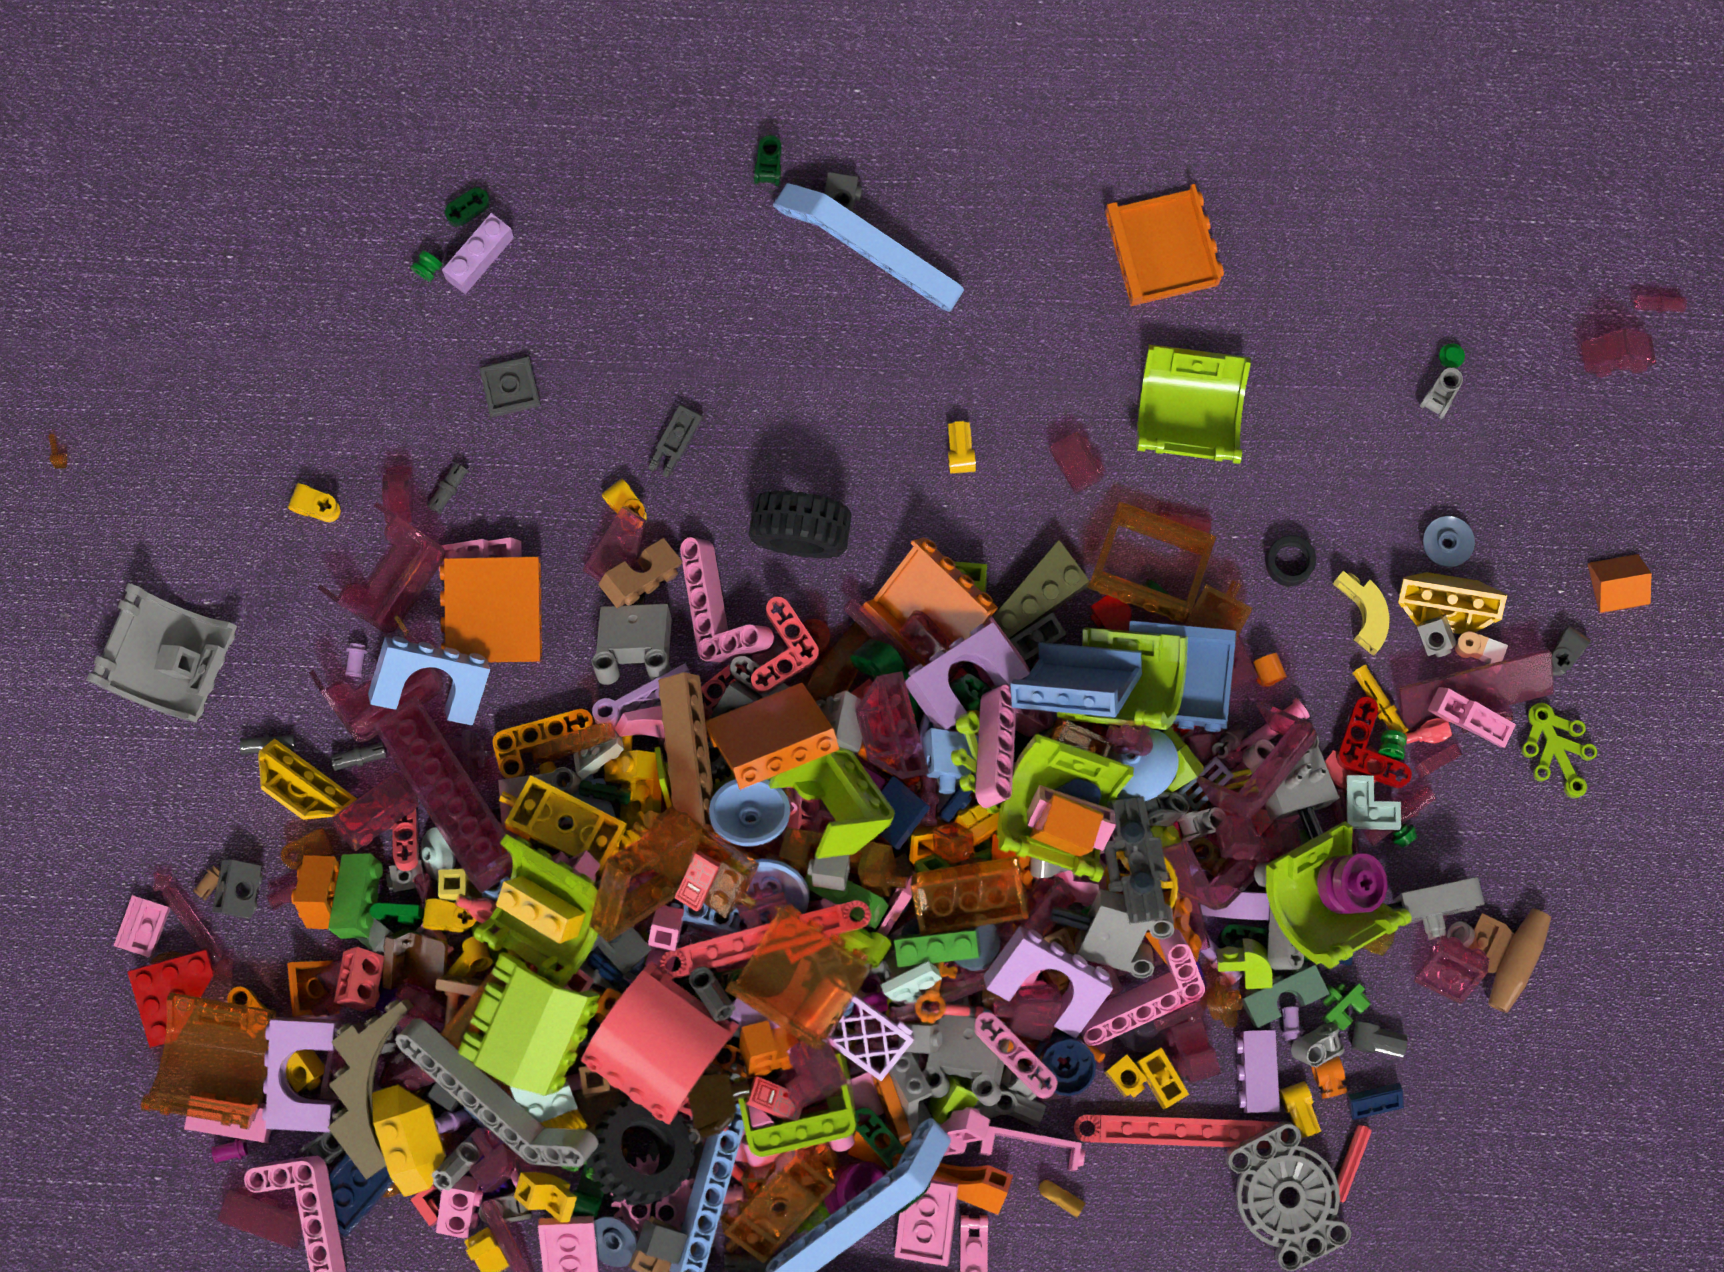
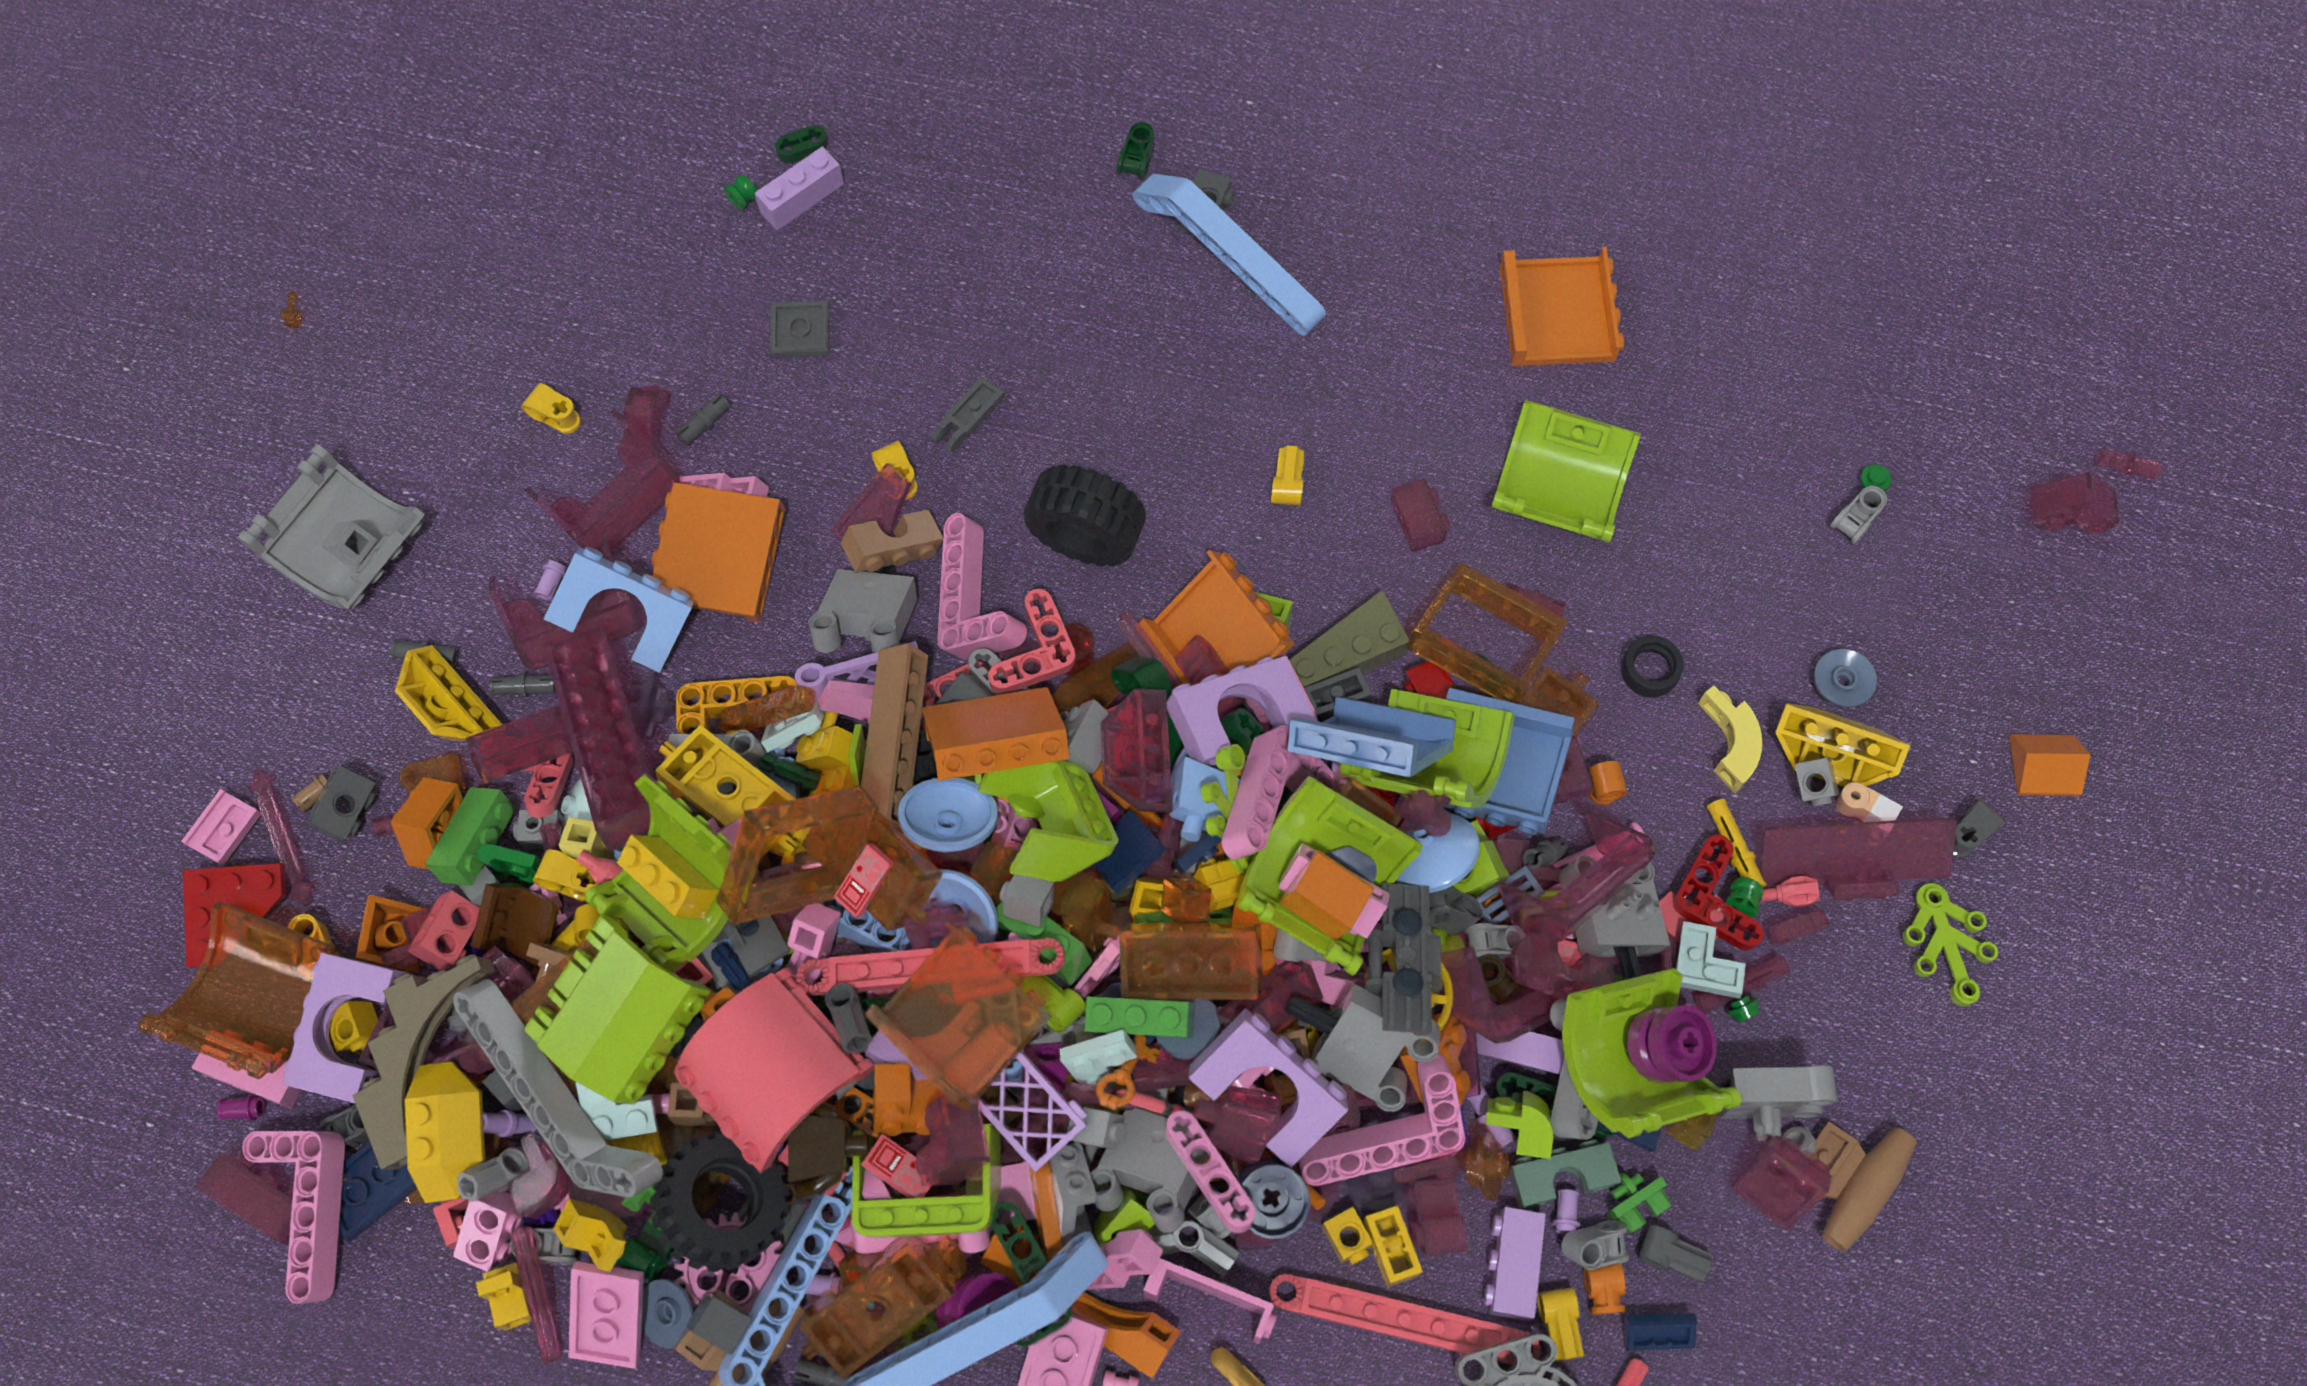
camera: 15 degrees right, 10 degrees down
bright pink slope [1428,687,1516,748] -> none

